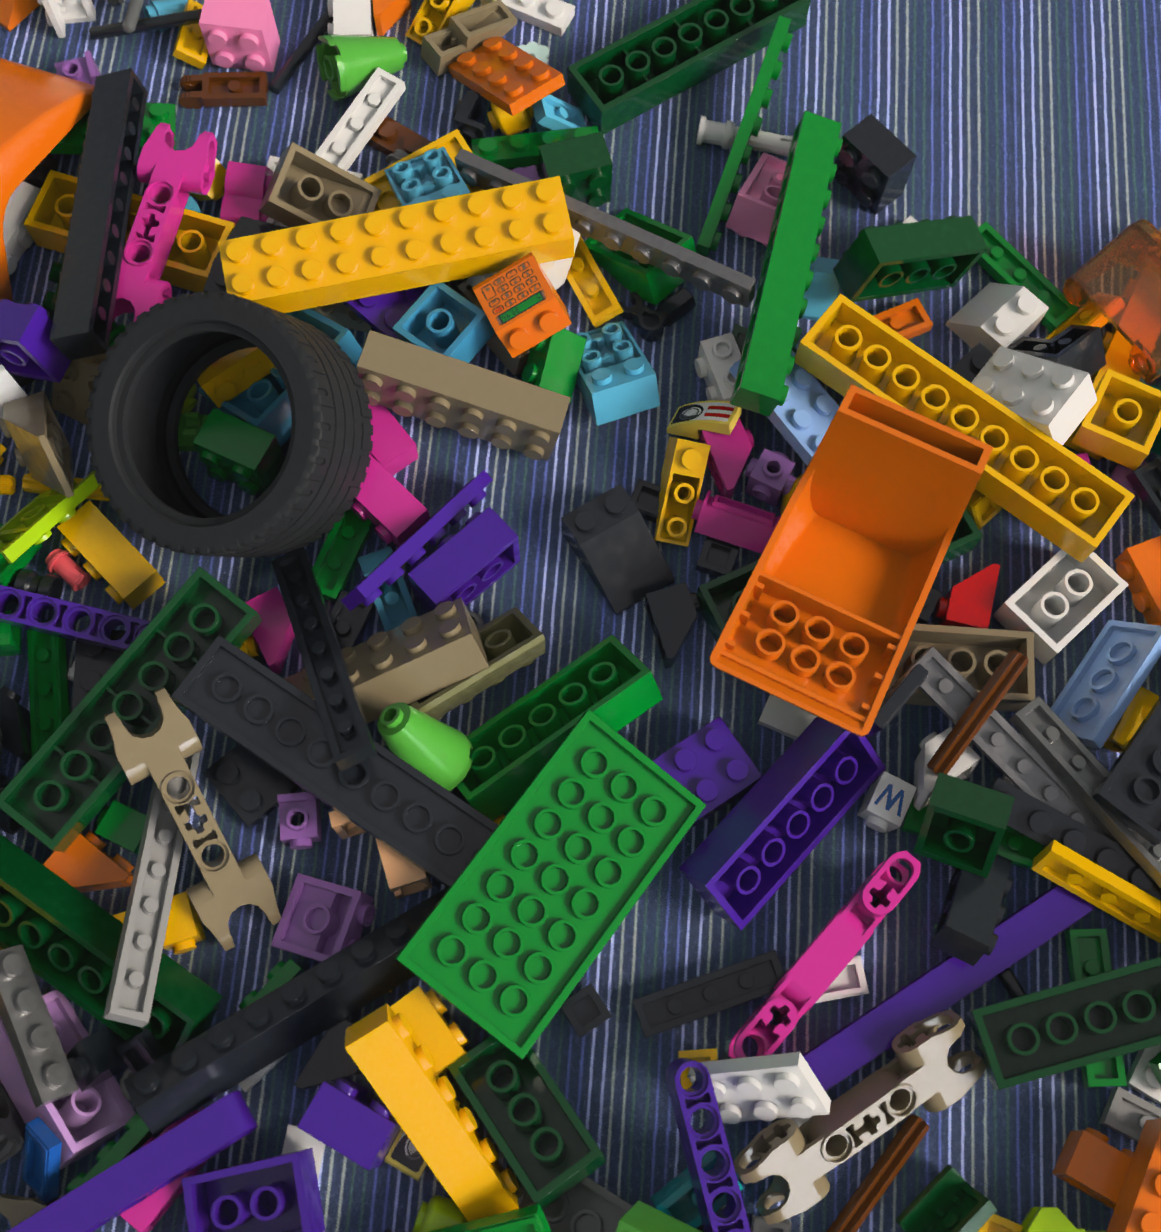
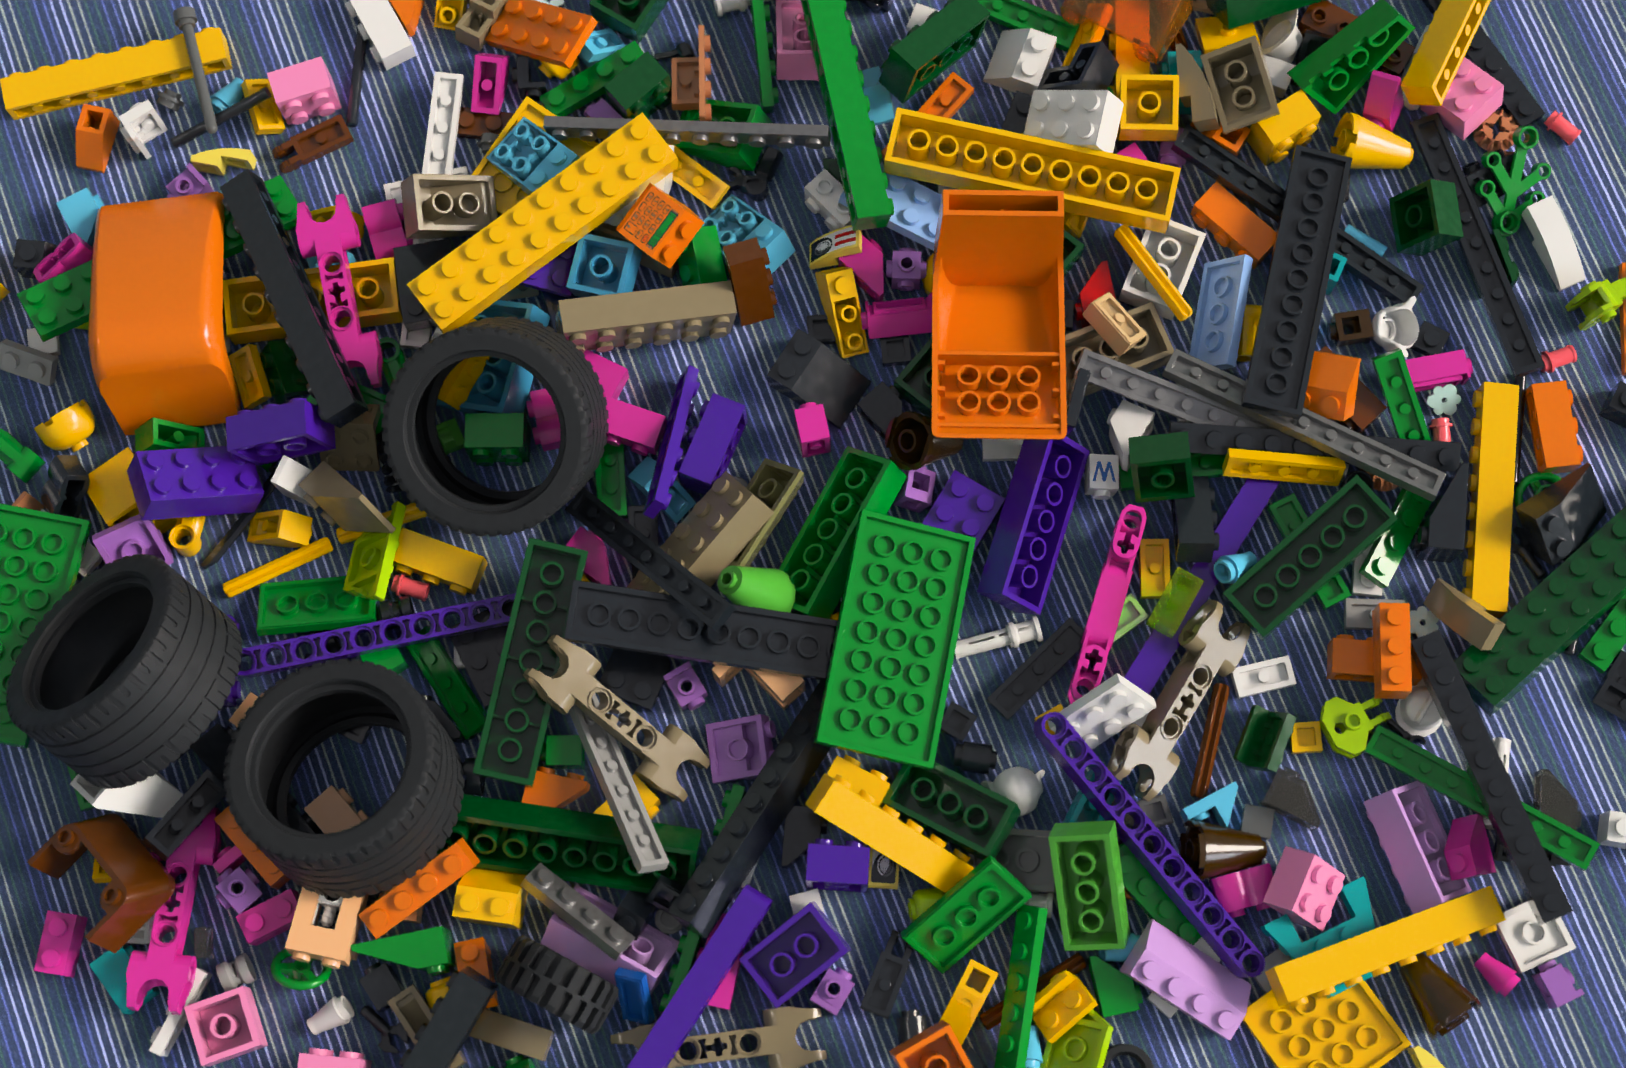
camera: 20 degrees left, 5 degrees up
bright green cone [316,34,407,101] -> none
reddish brown axle [927,650,1029,776] -> none
none -> light yellow slope [190,148,257,176]
none -> yellow plate [228,344,272,409]
none -> dark pink slope [471,53,510,115]
none -> black hand [654,42,695,61]
none -> nougat bracket [672,25,712,121]
none -> reddish brown brick [723,237,777,326]
none -> dark pink brick [794,402,831,458]
none -> dark brown cone [885,411,963,471]
none -> medium lavender brick [893,466,936,513]
none -> black brick [953,741,997,774]
none -> white pin [955,616,1043,660]
none -> white hair [981,767,1045,816]
none -> tan slope [1083,292,1147,356]
none -> yellow axle [1114,224,1193,322]
none -> yellow plate [1139,539,1171,599]
none -> clear neon green brick [1146,566,1204,639]
none -> medium azure cone [1213,551,1257,584]
none -> white plate [1231,655,1297,699]

